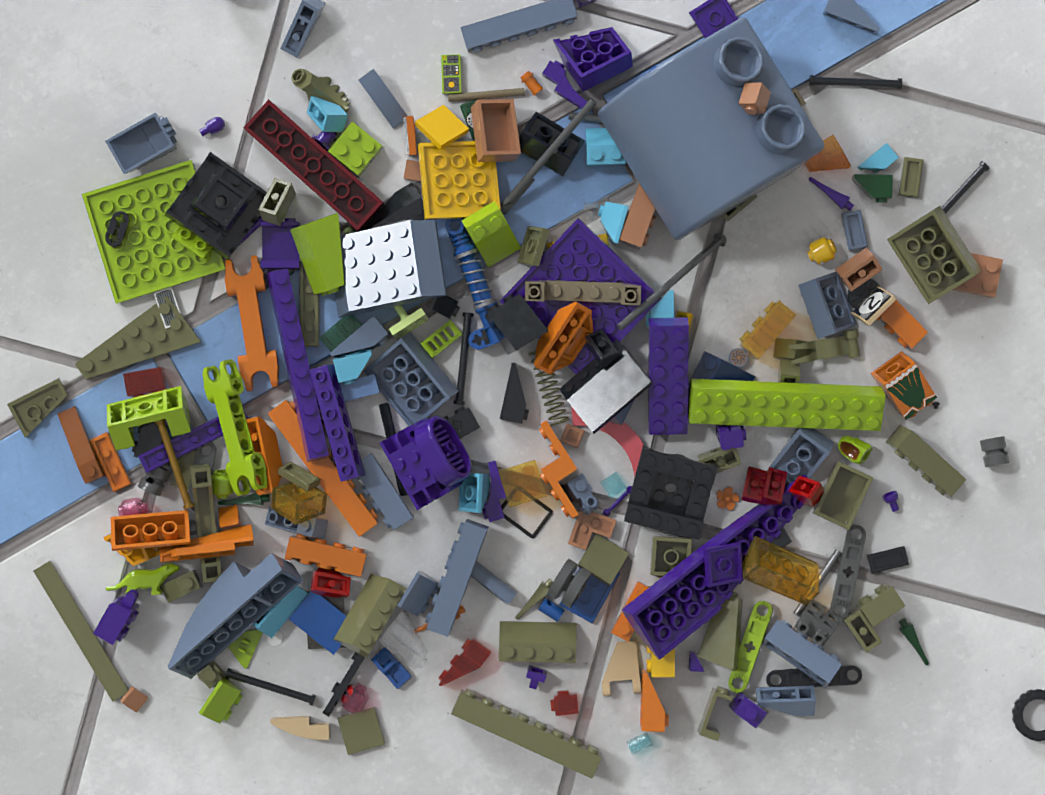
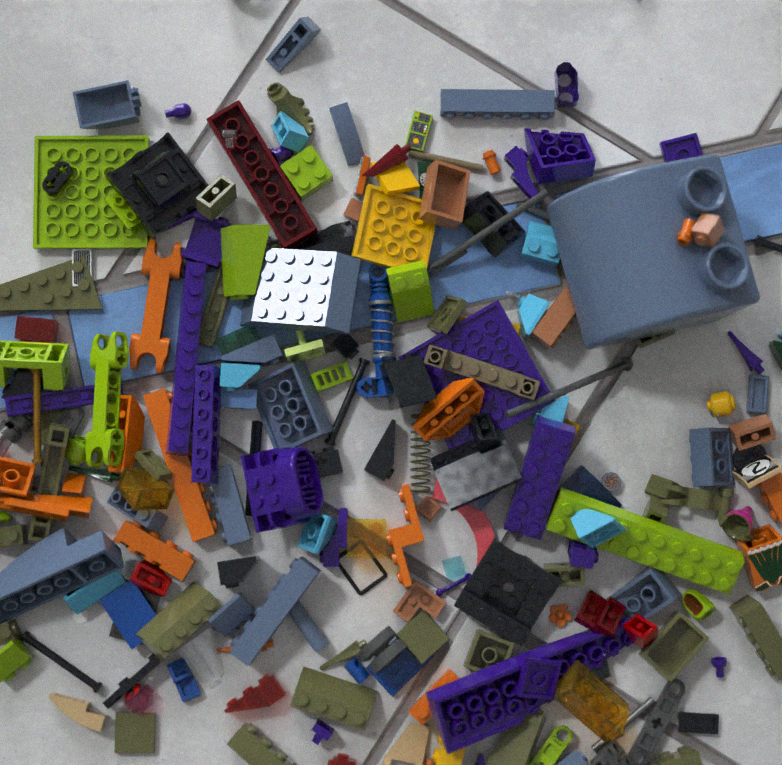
camera: 10 degrees right, 5 degrees down
lime piece [228,630,263,669] -> none
sand blue brick [561,473,599,515] -> none
clear yellow brick [738,300,796,360] -> none
clear orange slope [804,135,851,172] -> none
none -> black slope [217,556,260,589]
none -> clear piece [222,130,237,148]
none -> dark red bar [362,144,411,177]
none -> medium azure slope [570,509,626,548]
none -> orange pin [676,219,696,246]
none -> olive hat [718,506,754,542]

